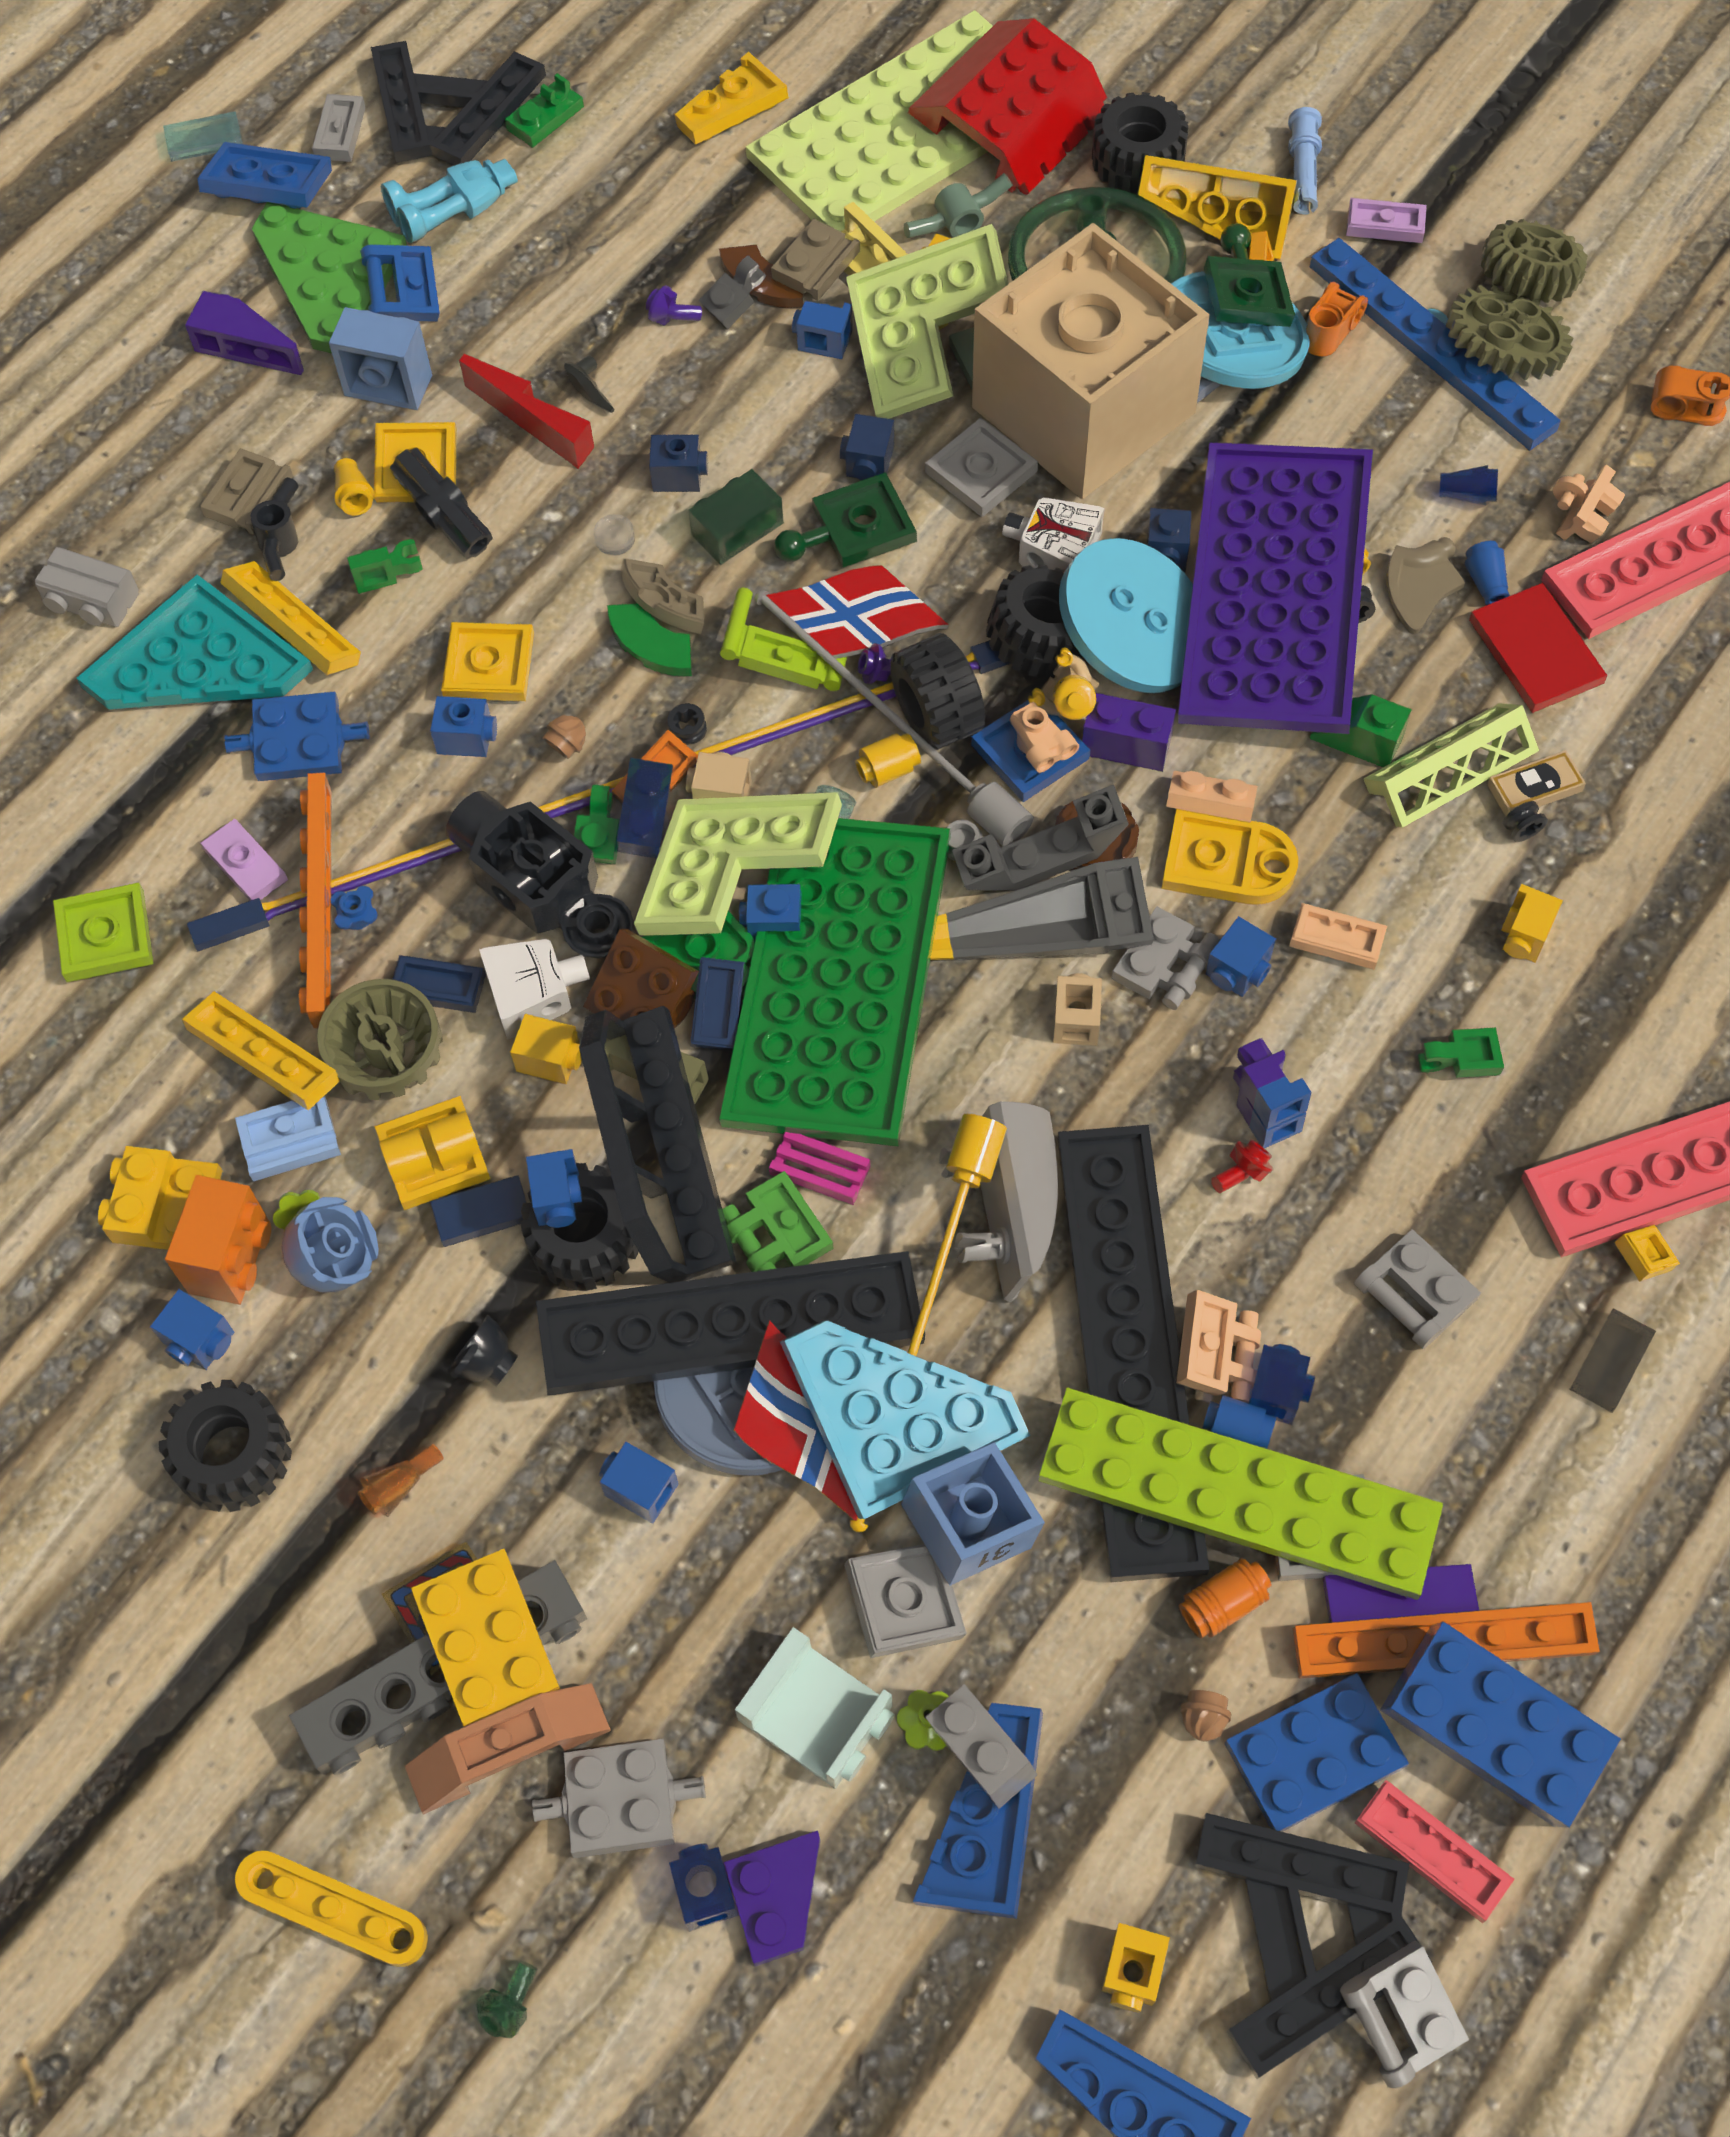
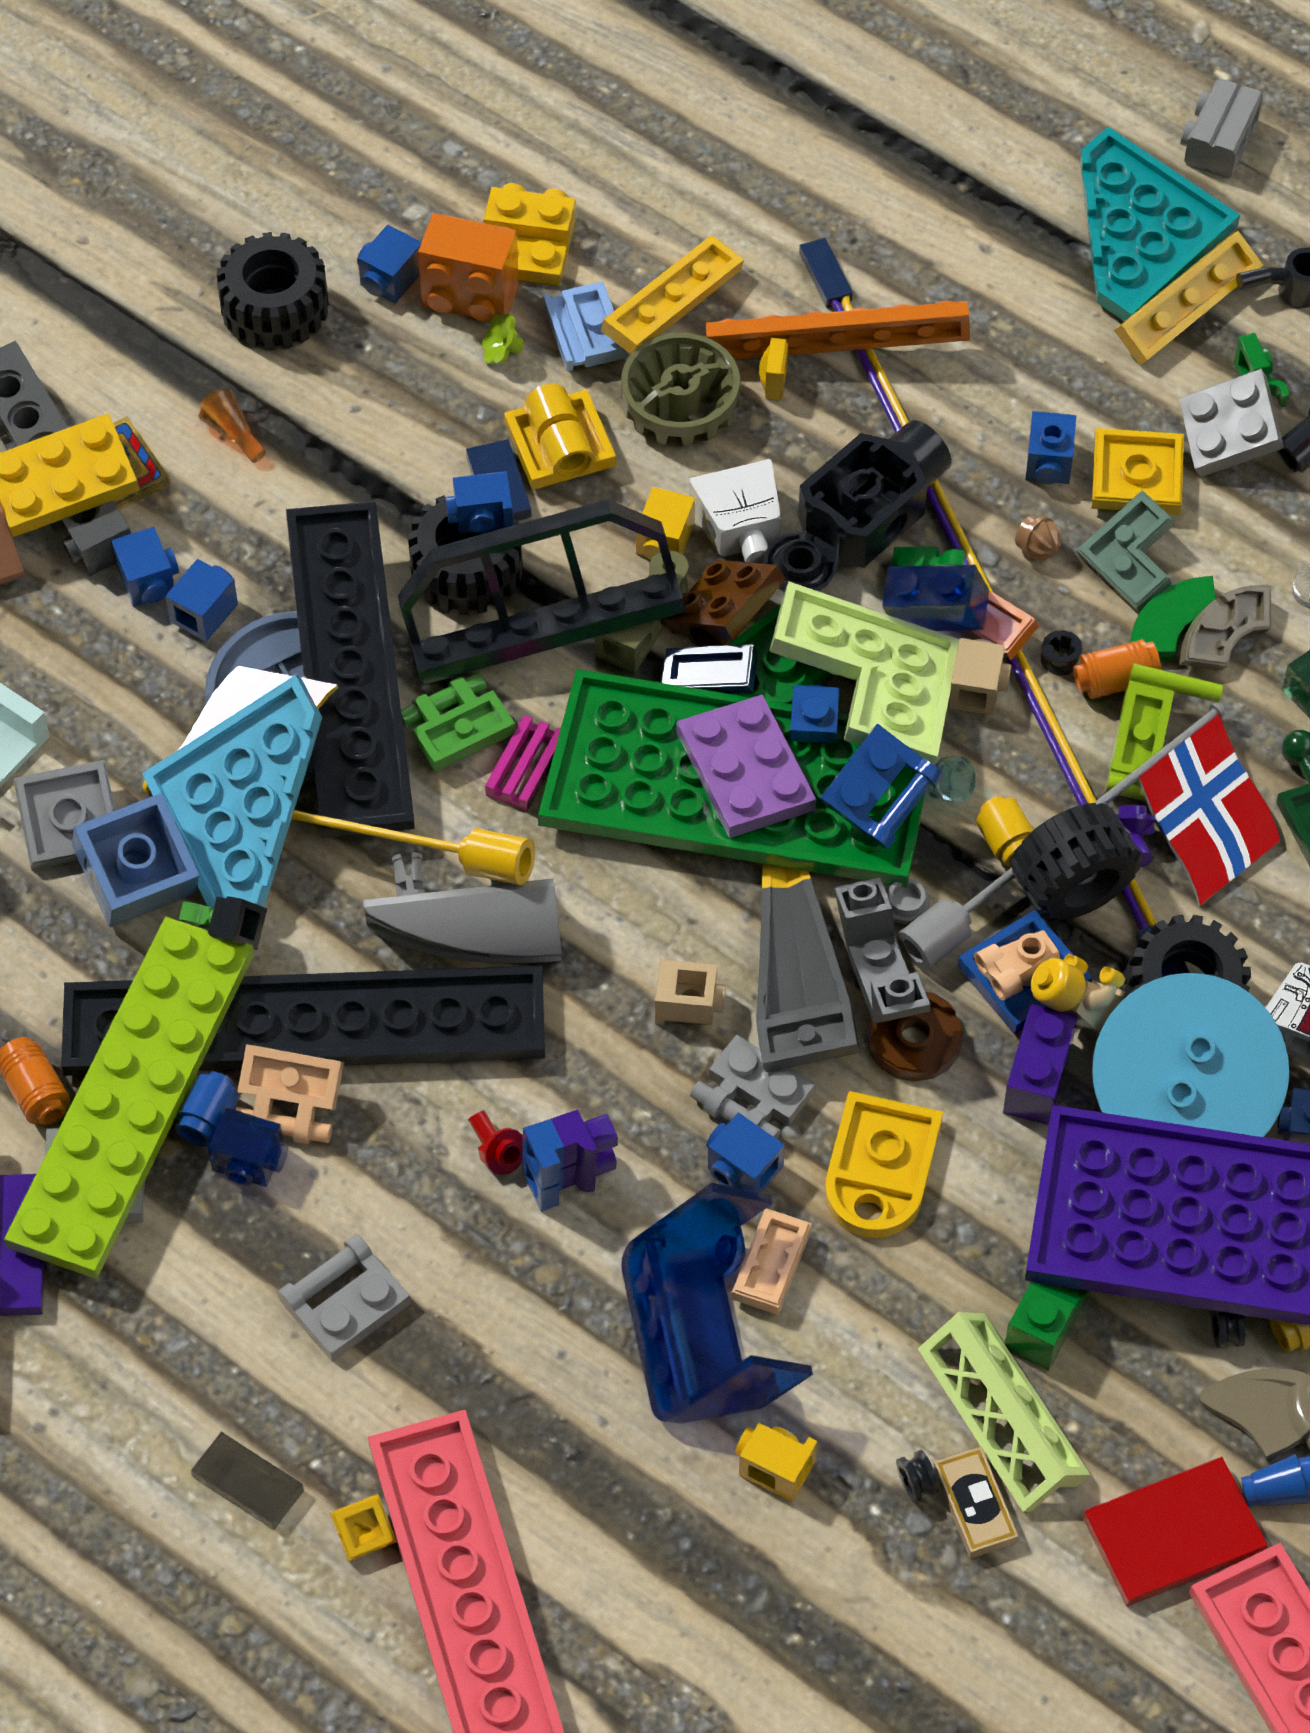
camera: 90 degrees right, 5 degrees down
lime plate [53,882,154,982] -> none
lavender plate [201,819,288,901] -> none
blue plate [224,691,370,781] -> none
medium blue cylinder [281,1197,379,1292] -> none
blue plate [331,886,378,930] -> none
dark blue tile [392,955,486,1013] -> none
black piece [447,1315,518,1386] -> none
light nougat plate [1166,771,1258,822] -> none
green plate [1418,1027,1504,1078] -> none
none -> blue brick [111,527,179,607]
none -> black piece [179,896,267,950]
none -> clear blue windscreen [621,1183,813,1424]
none -> medium lavender plate [676,695,816,838]
none -> yellow tile [759,338,788,401]
none -> blue plate [819,724,944,850]
none -> orange head [1073,639,1162,699]
none -> sand green tile [1077,490,1175,613]
none -> plate [1179,369,1284,478]

